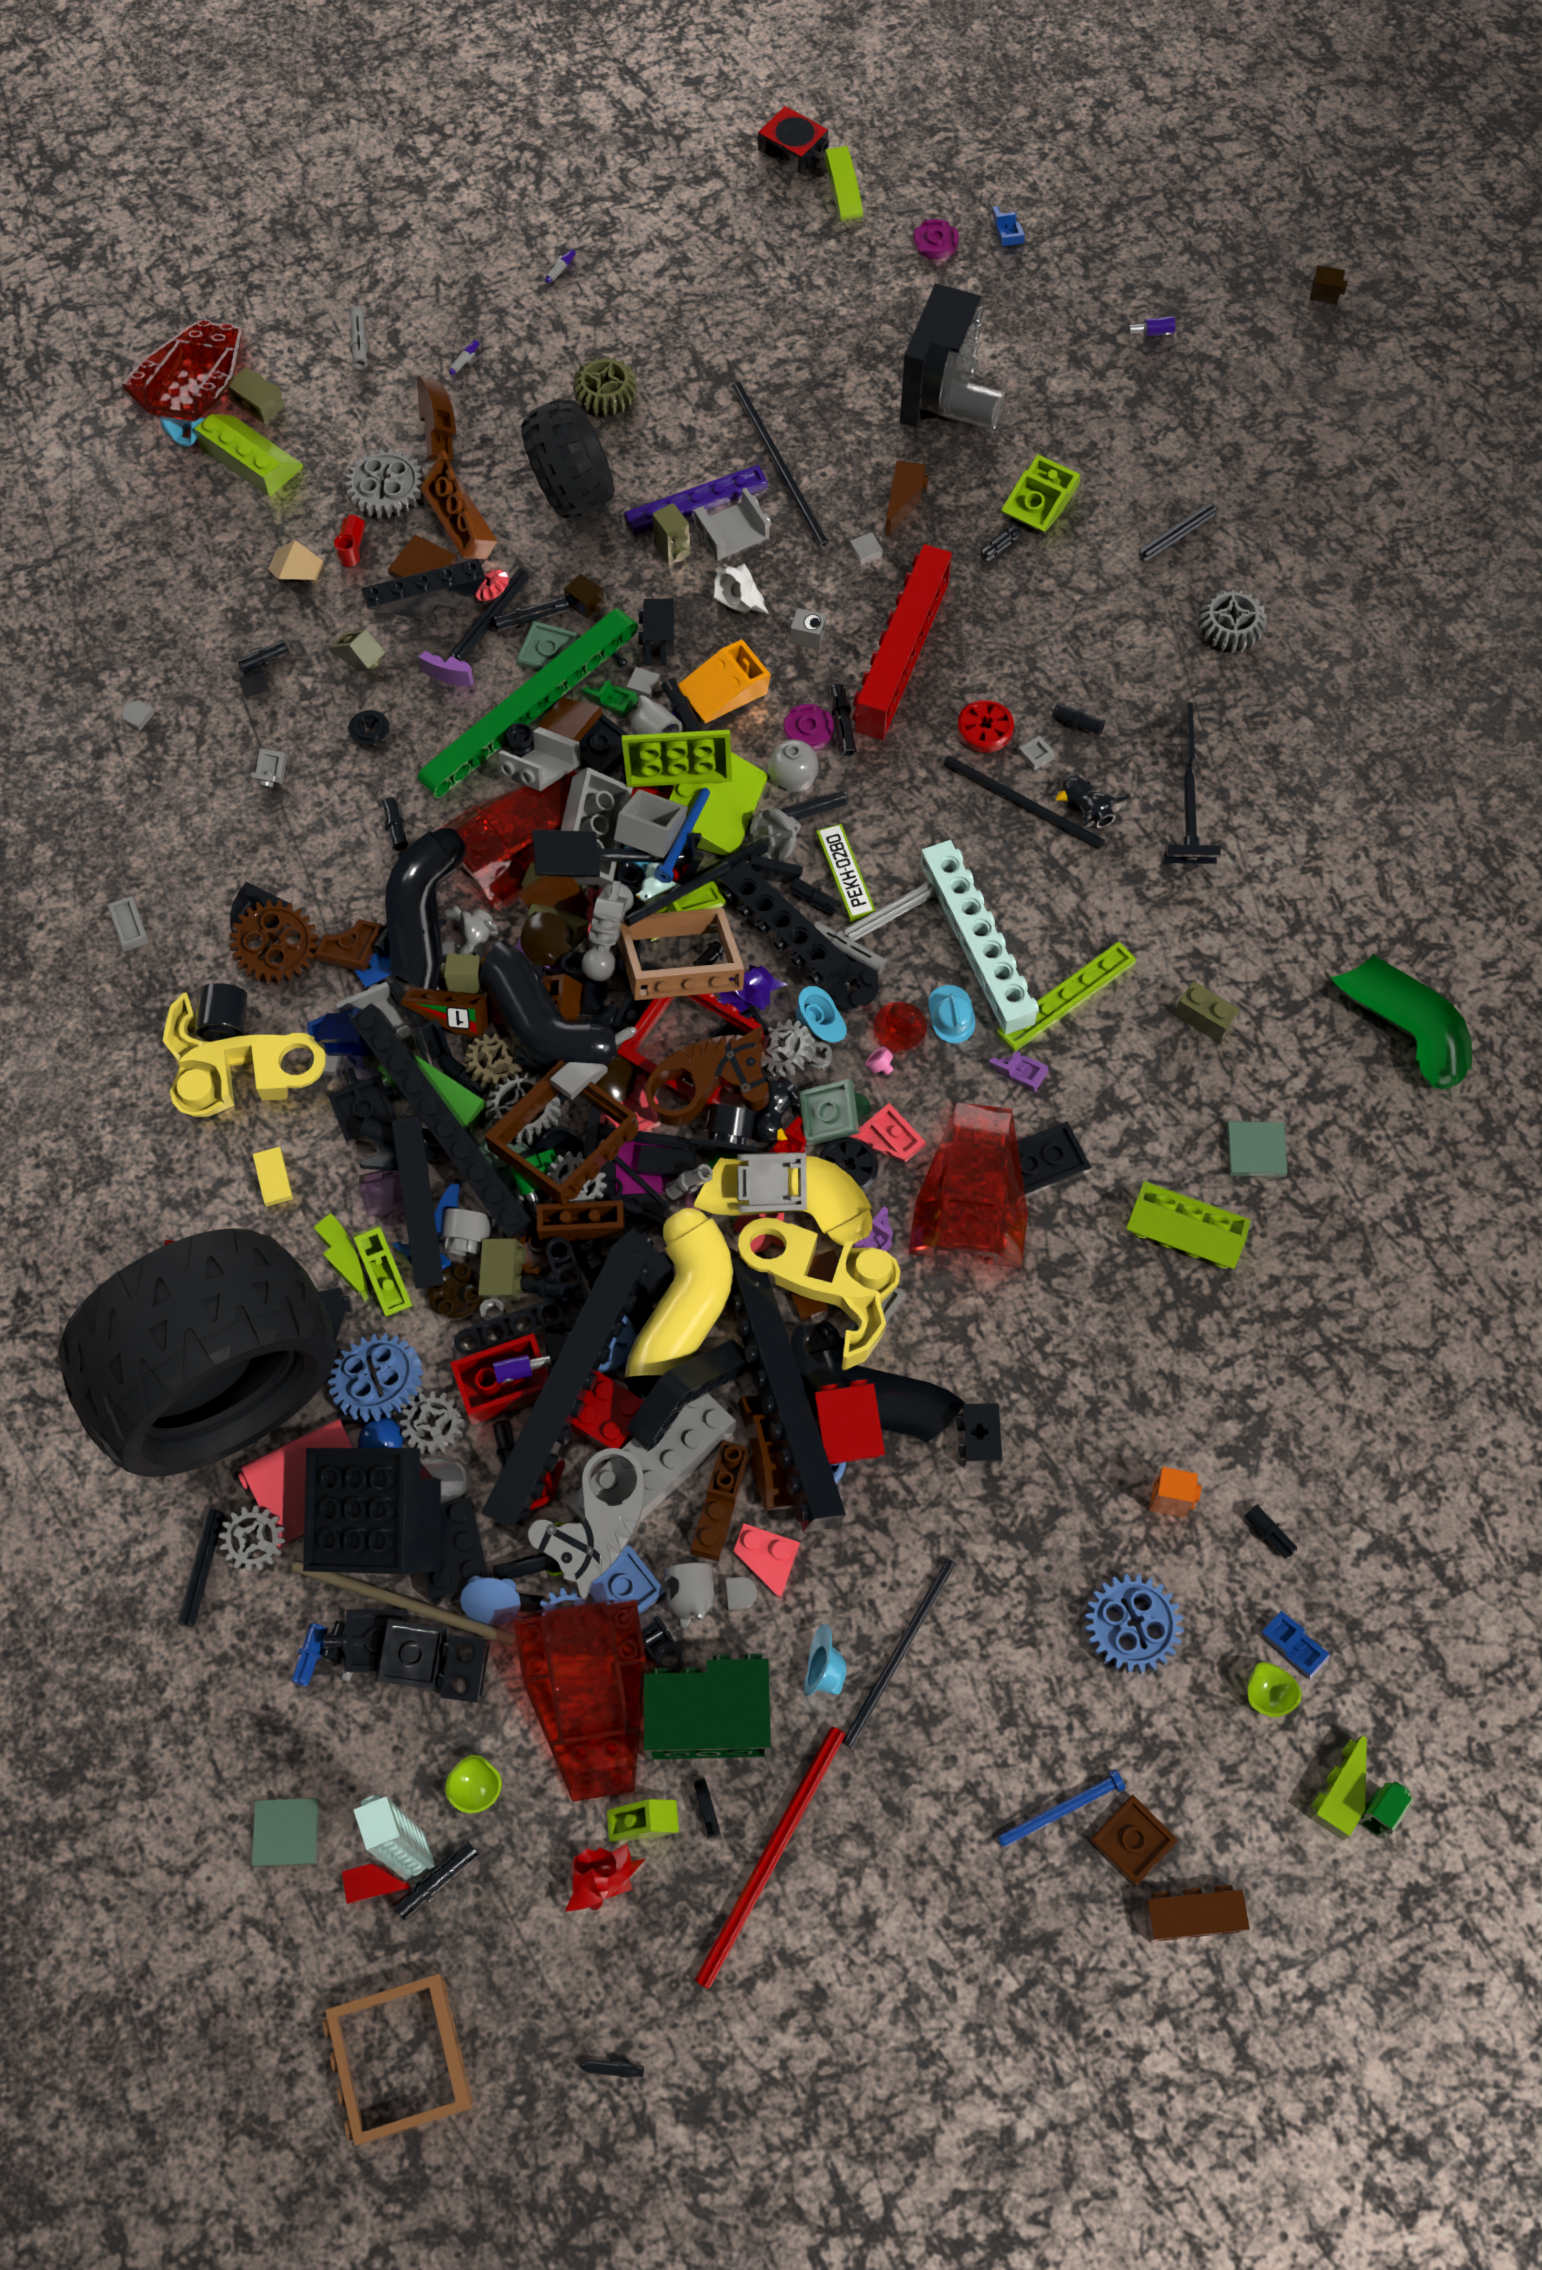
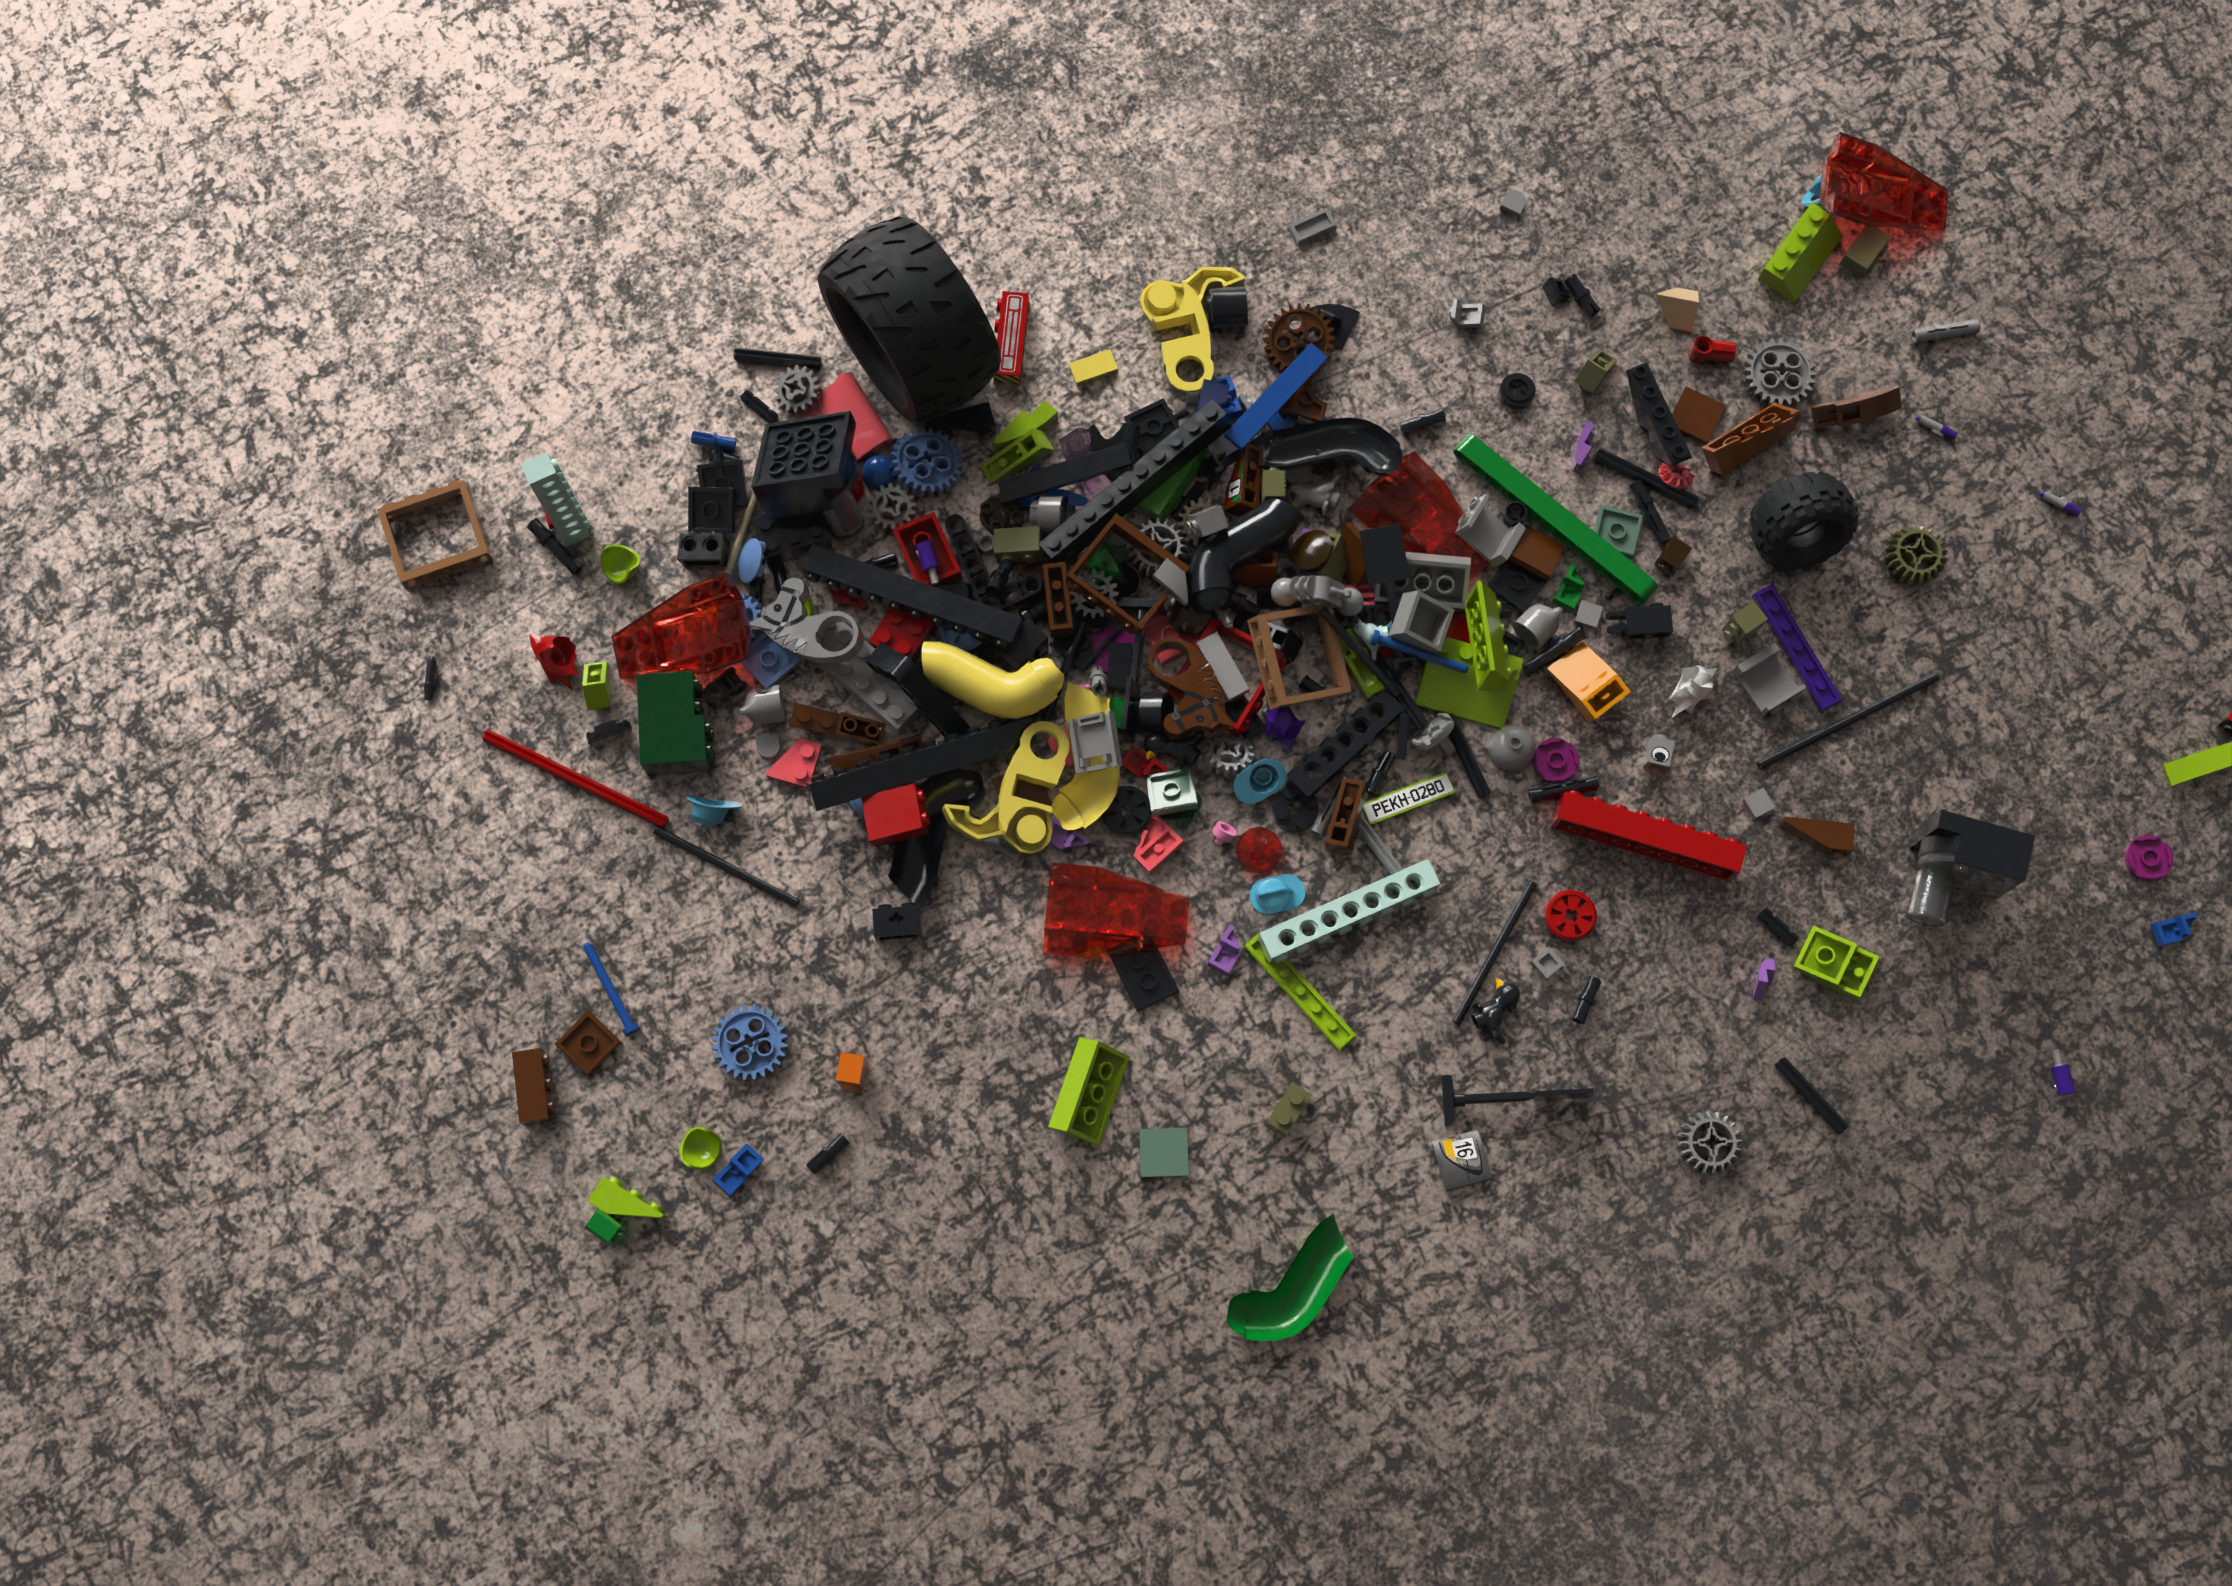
camera: 85 degrees right, 10 degrees up
sand green tile [252,1798,319,1867] -> none
dark brown brick [1309,265,1348,304] -> none
none -> black axle [740,390,779,423]
none -> light grey brick [1186,505,1229,538]
none -> light grey tile [1197,632,1250,702]
none -> blue tile [1224,343,1328,451]
none -> reddish brown slope [1325,777,1366,856]
none -> slope [1432,1130,1492,1192]
none -> medium lavender slope [1753,958,1776,1001]

